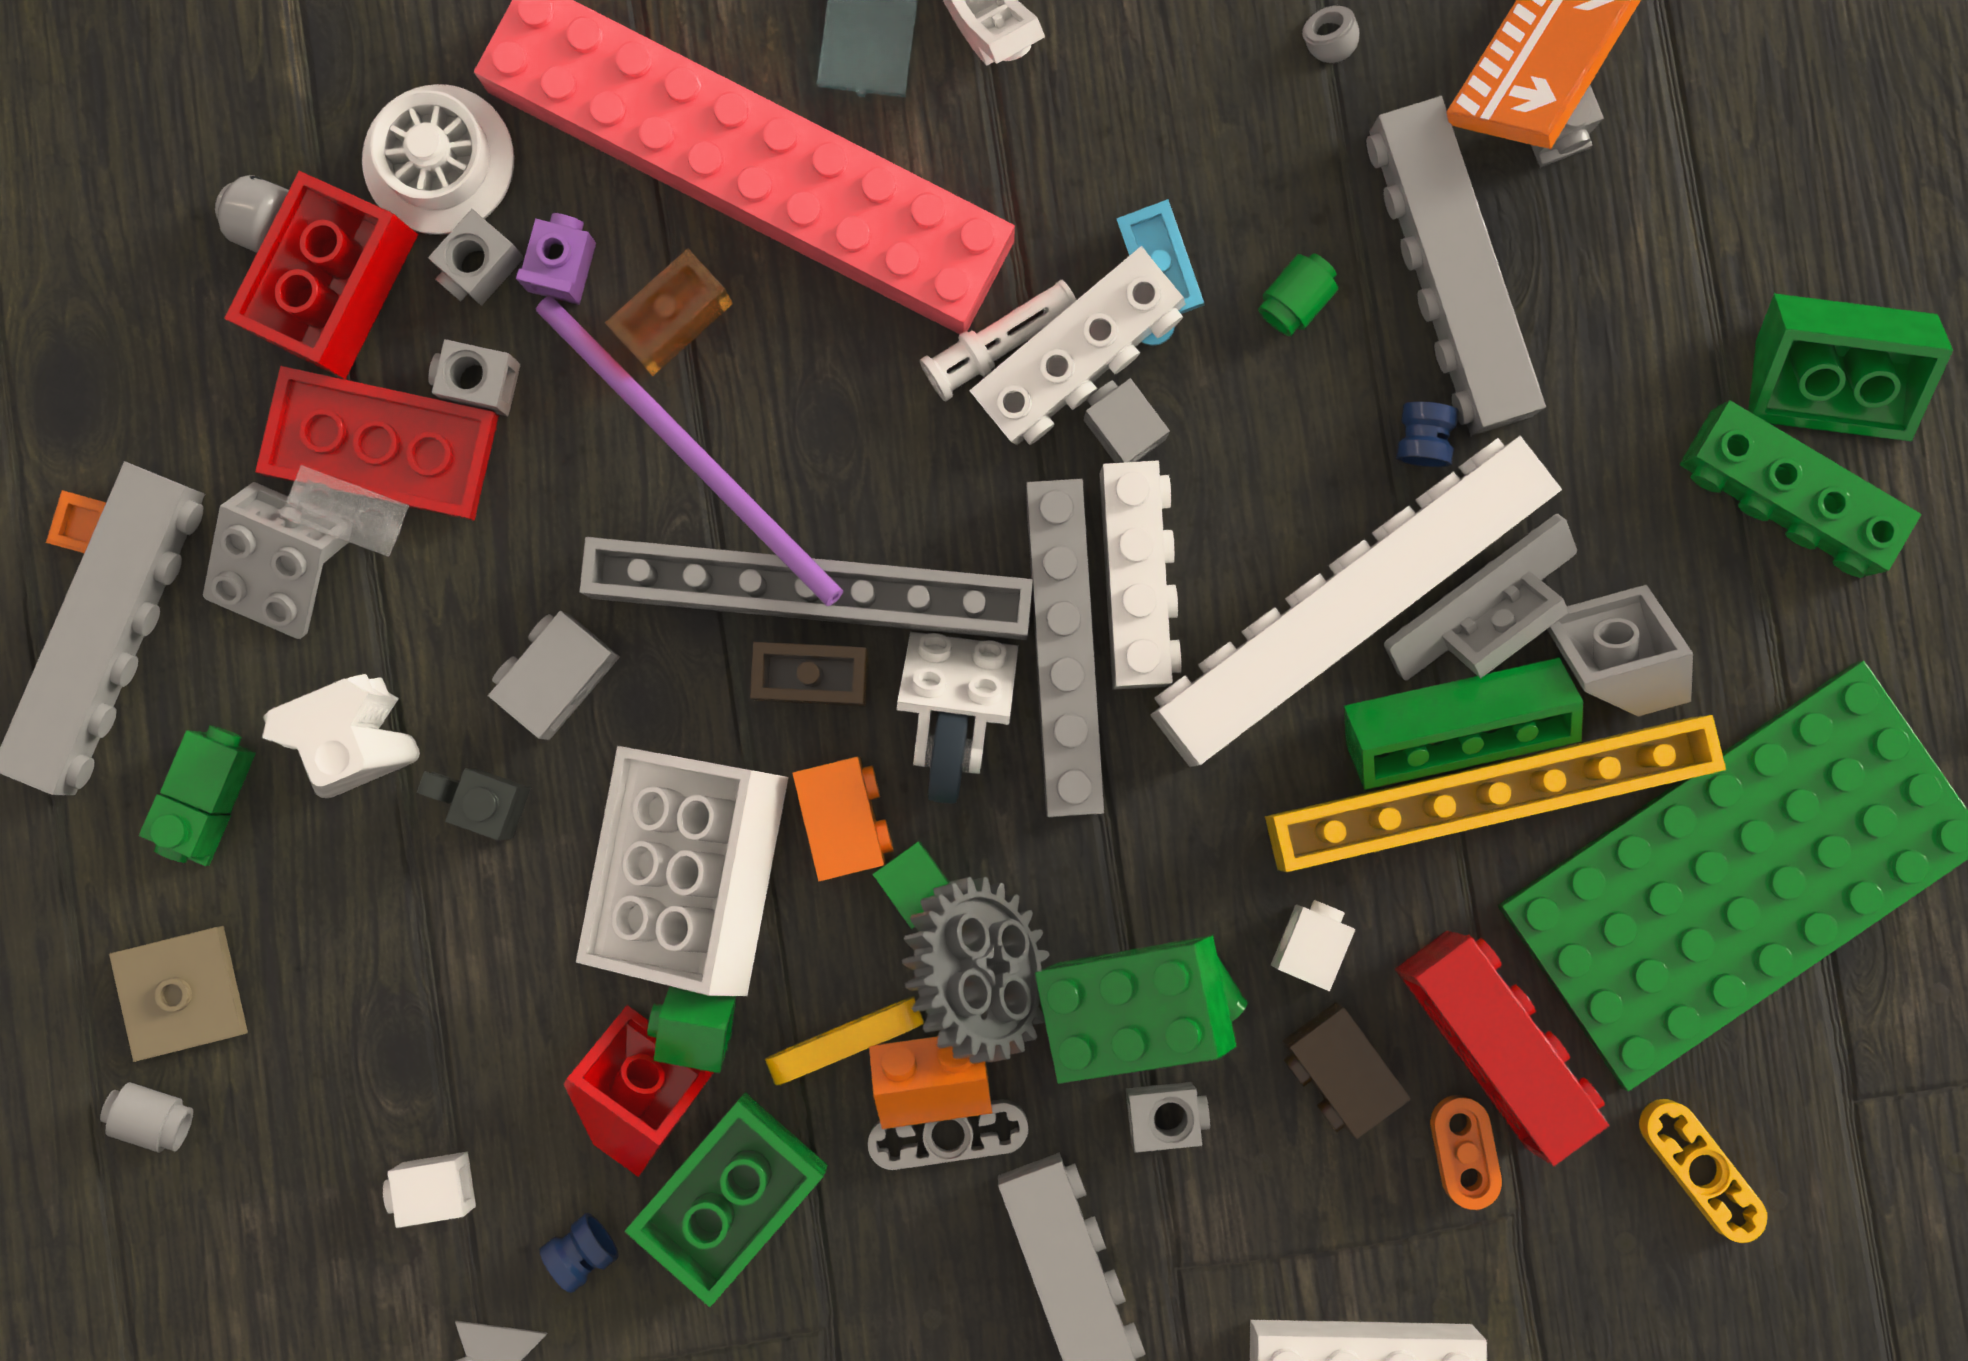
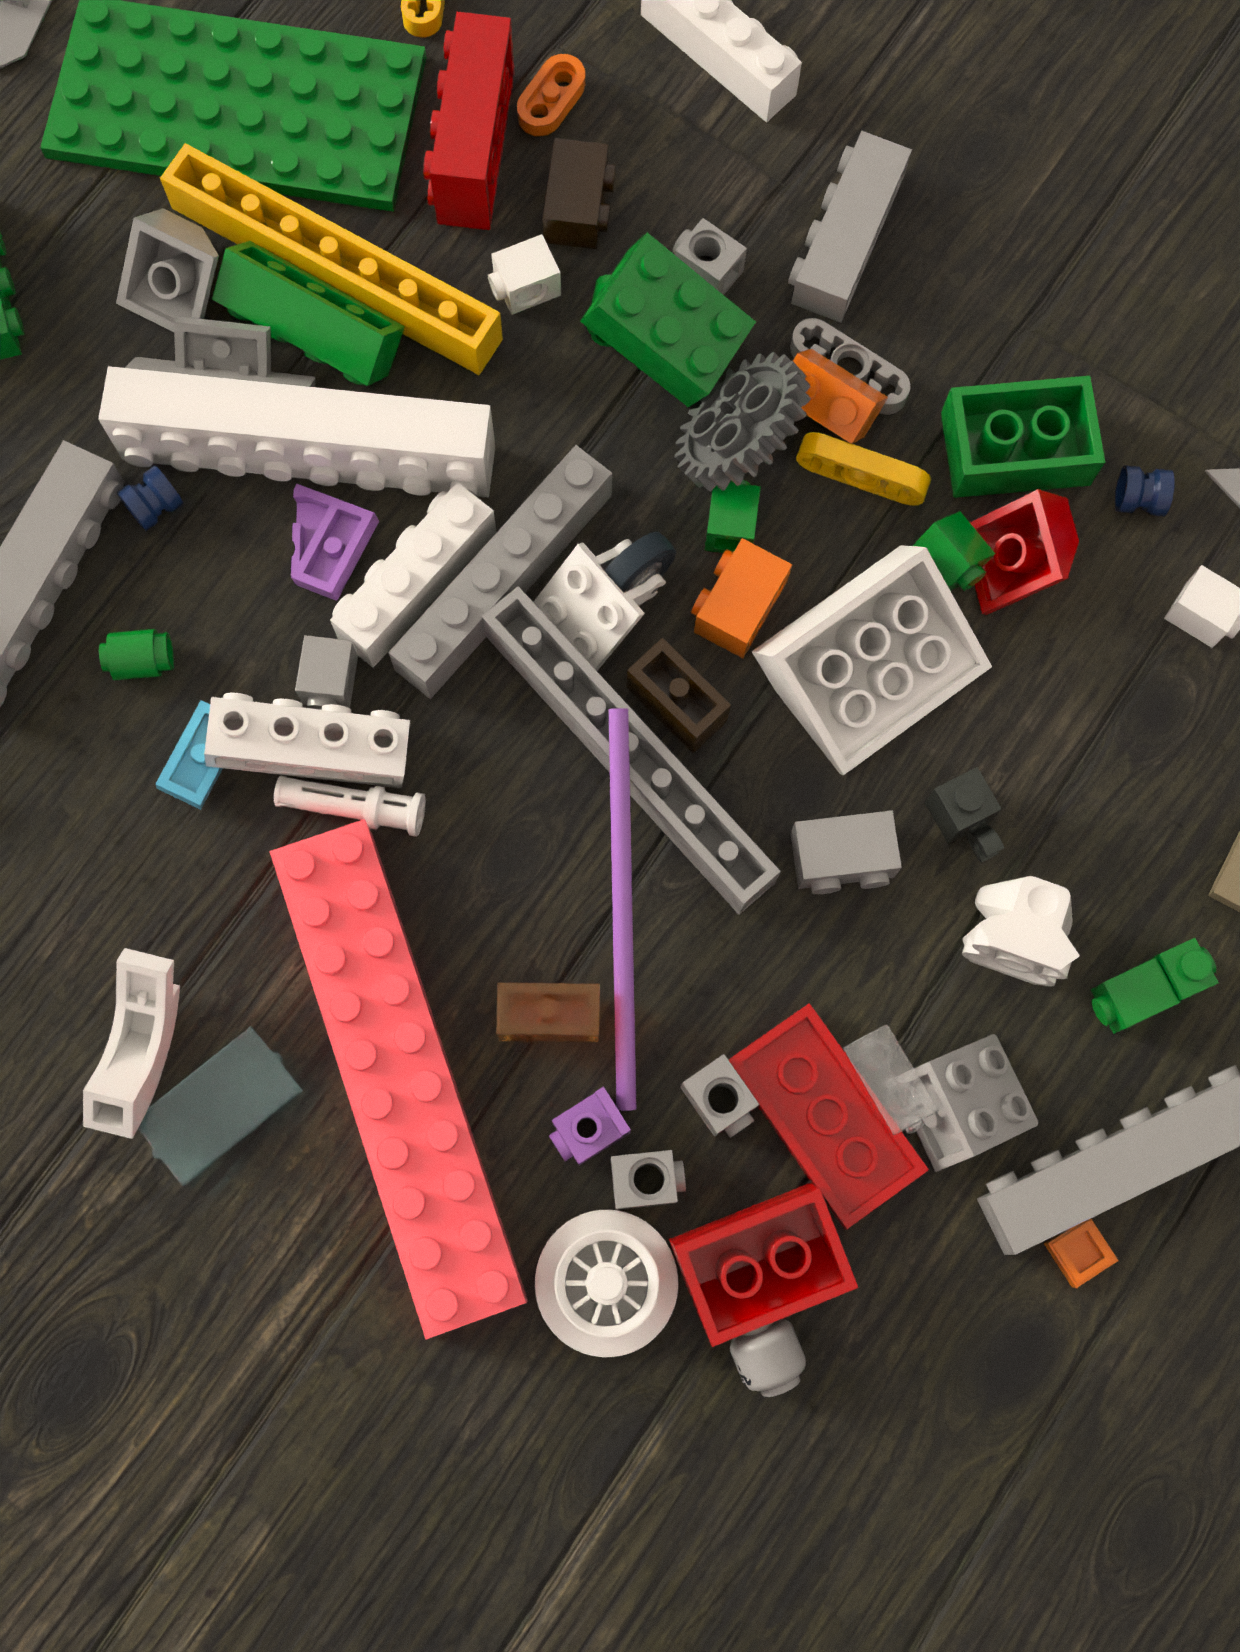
camera: 140 degrees left, 10 degrees down
none -> medium lavender wing [291,484,379,601]

